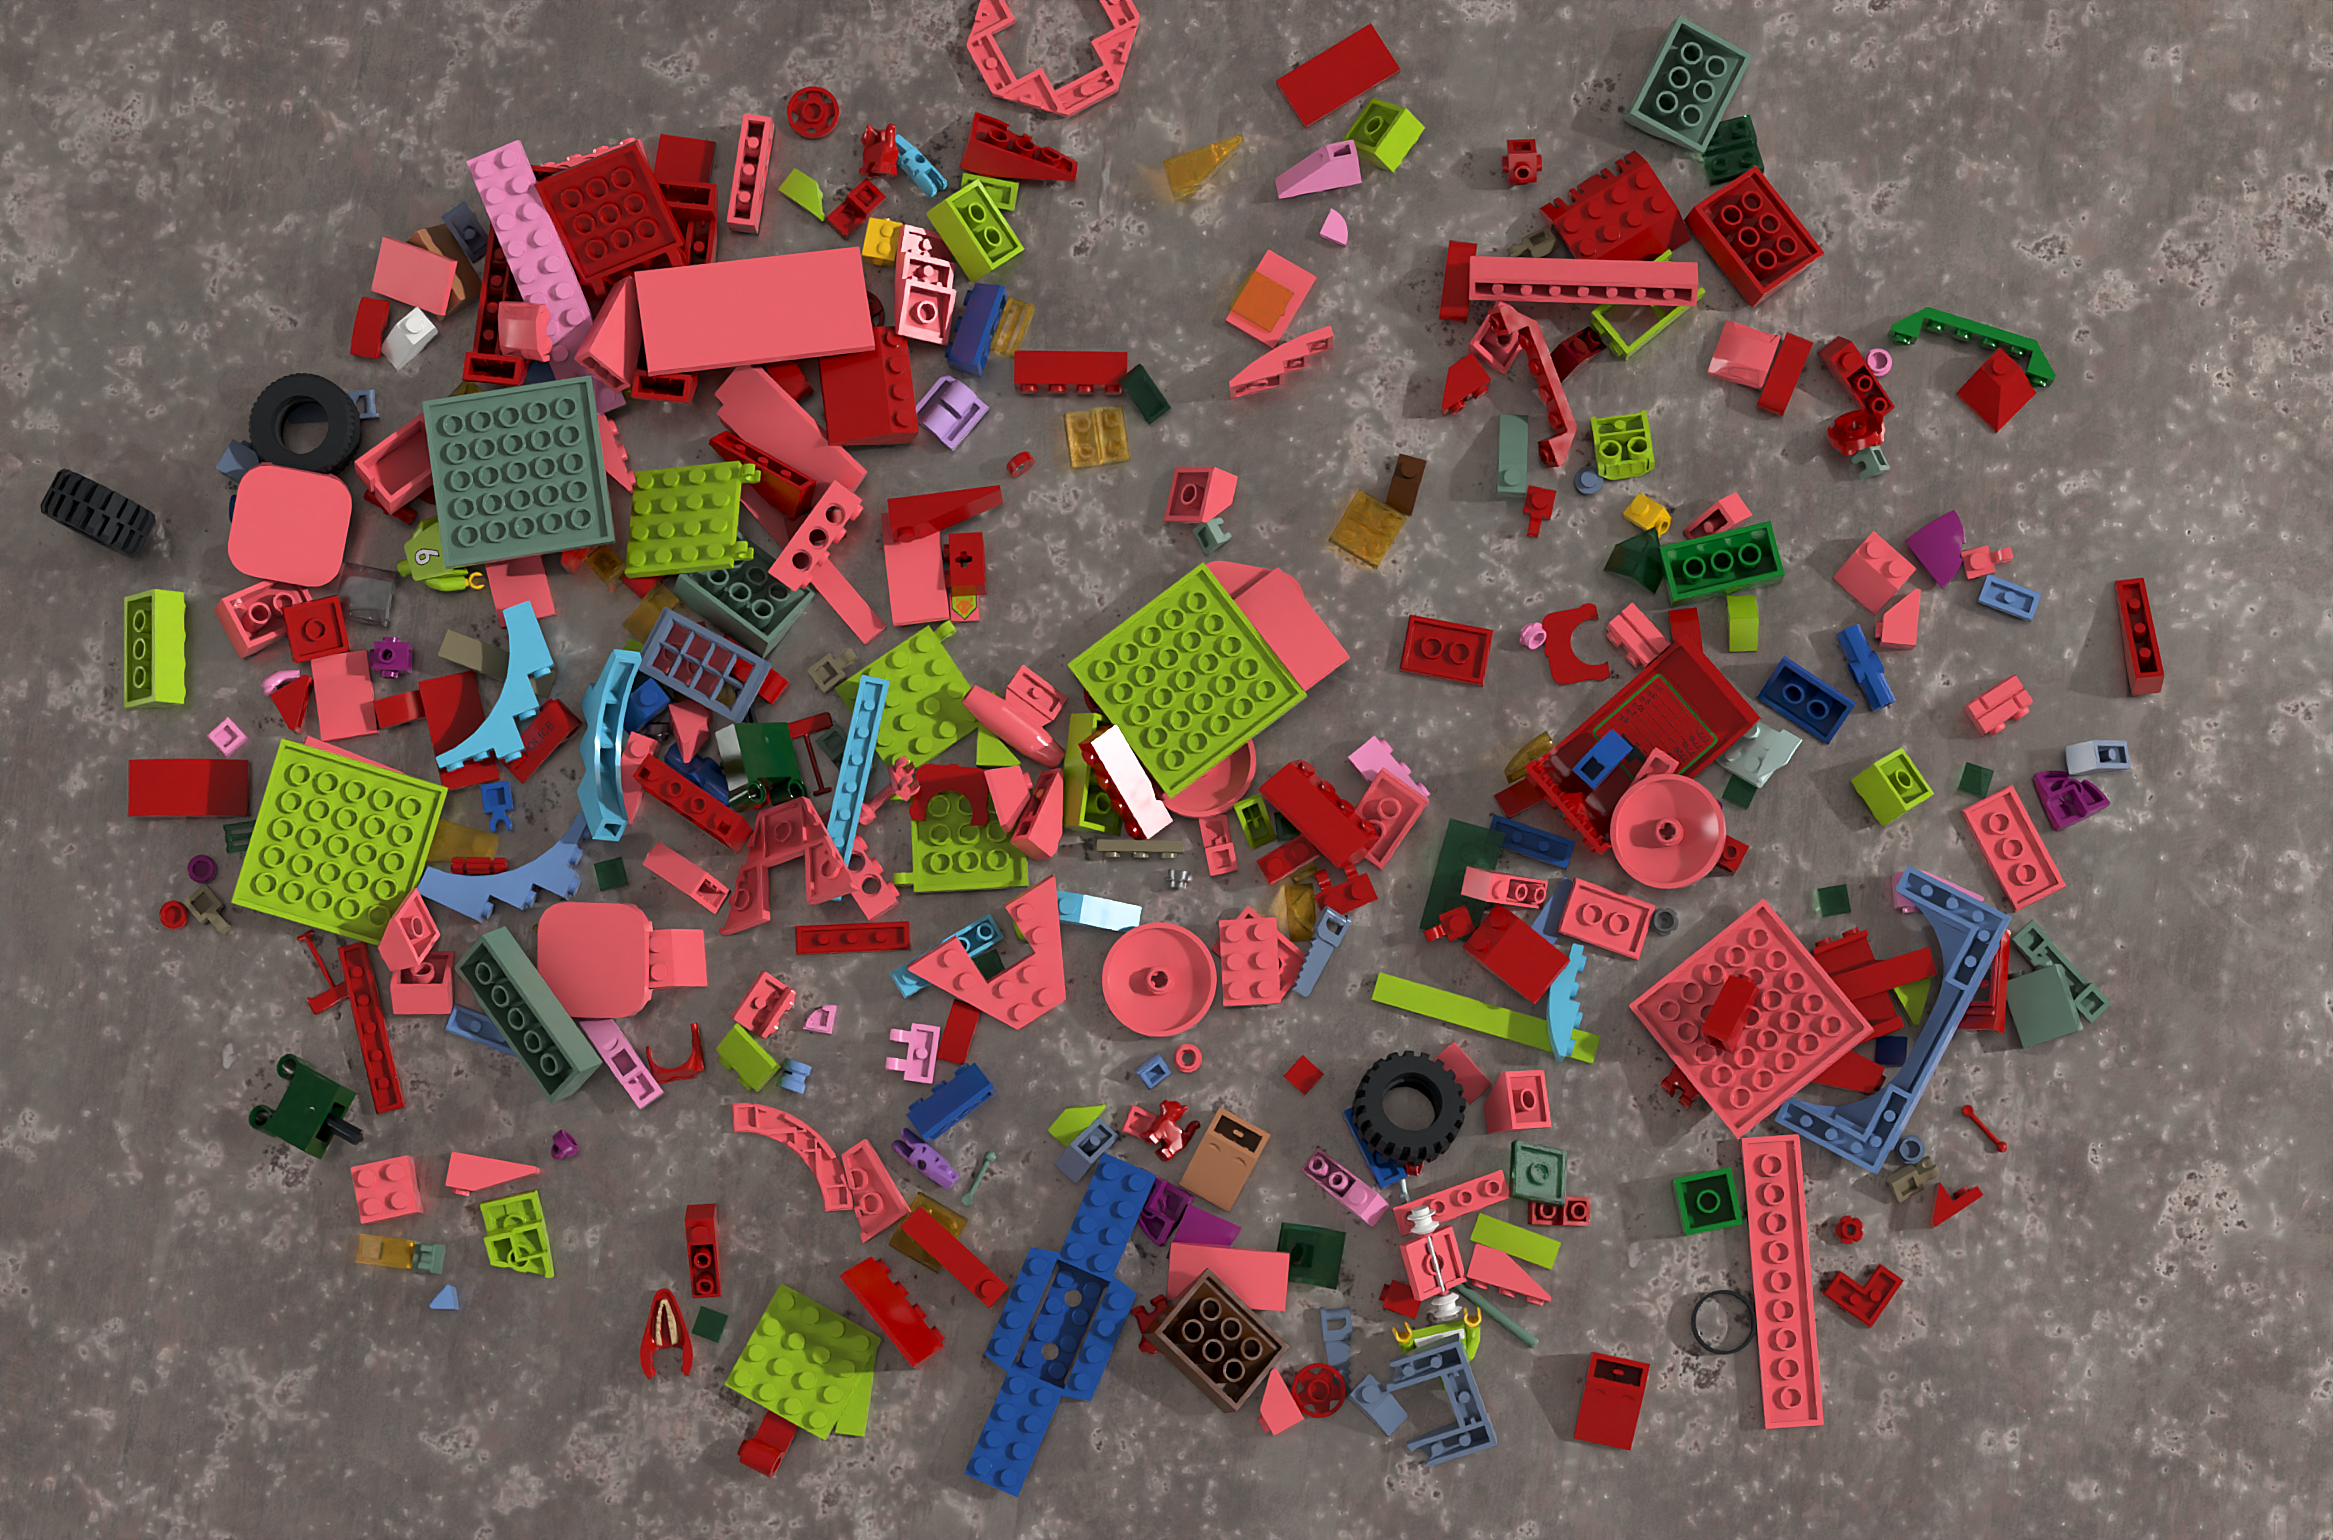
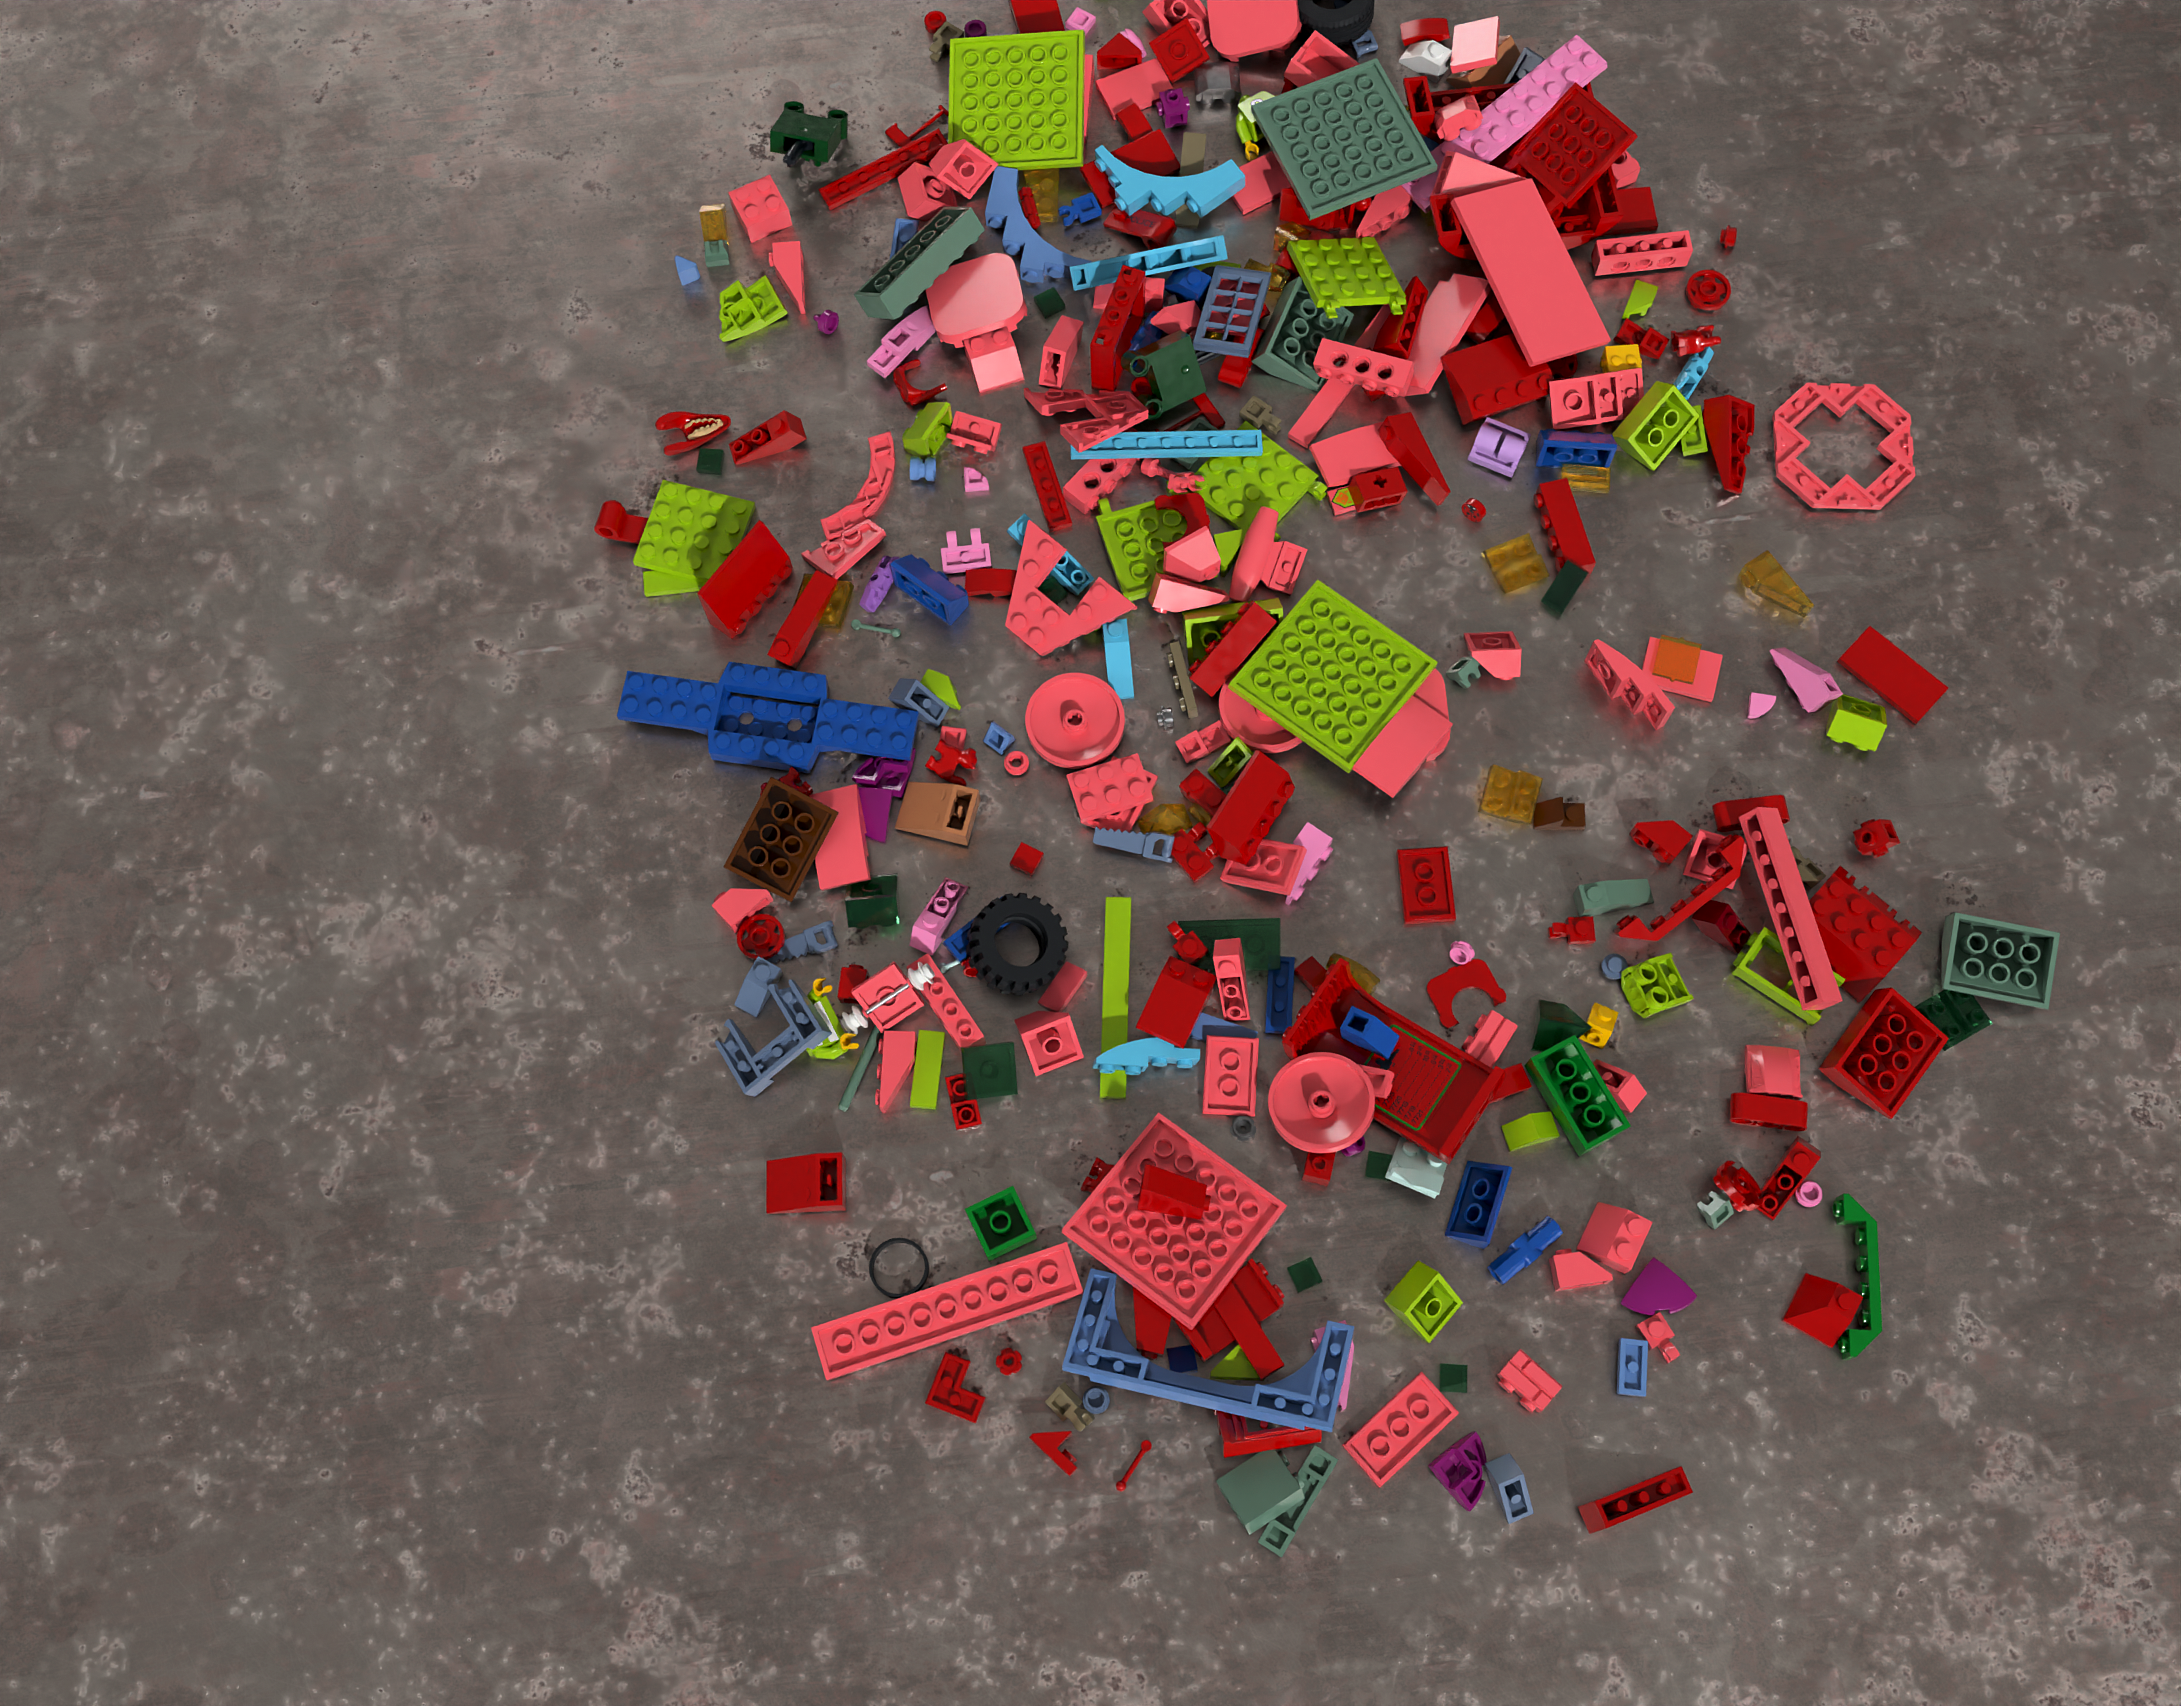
camera: 70 degrees right, 10 degrees down
none -> red plate [1720,225,1737,249]

